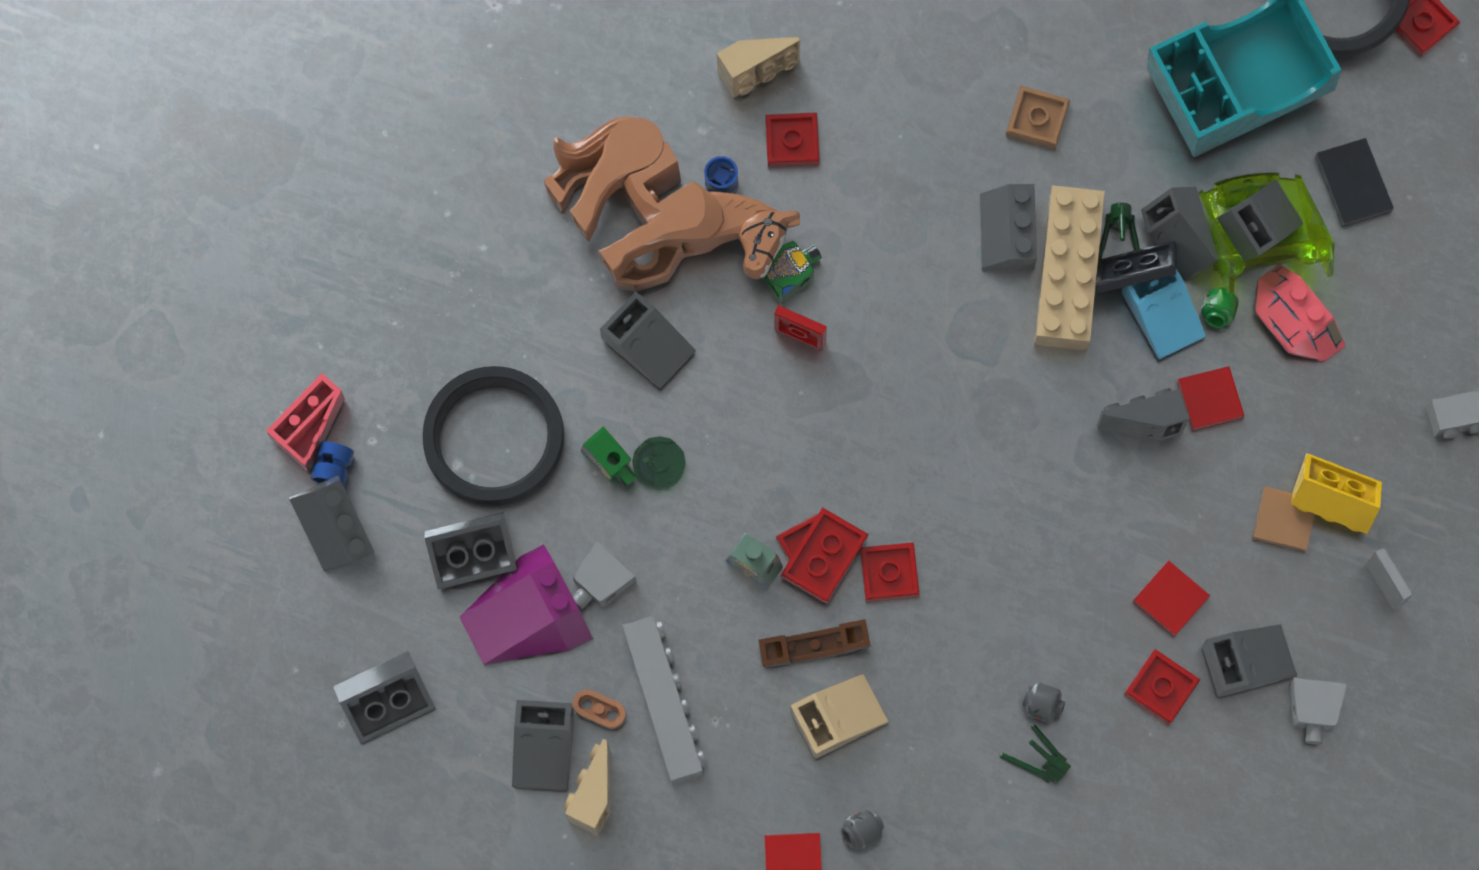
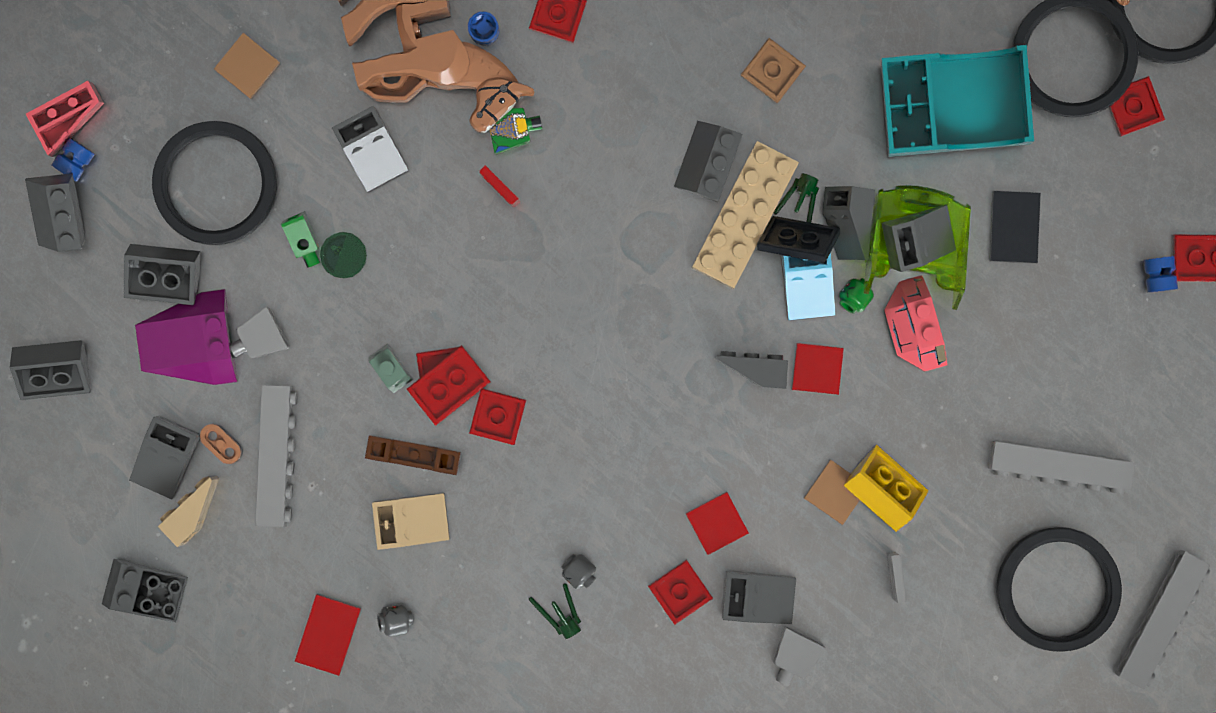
camera: 20 degrees right, 15 degrees up
none -> medium nougat tile [214,33,280,99]

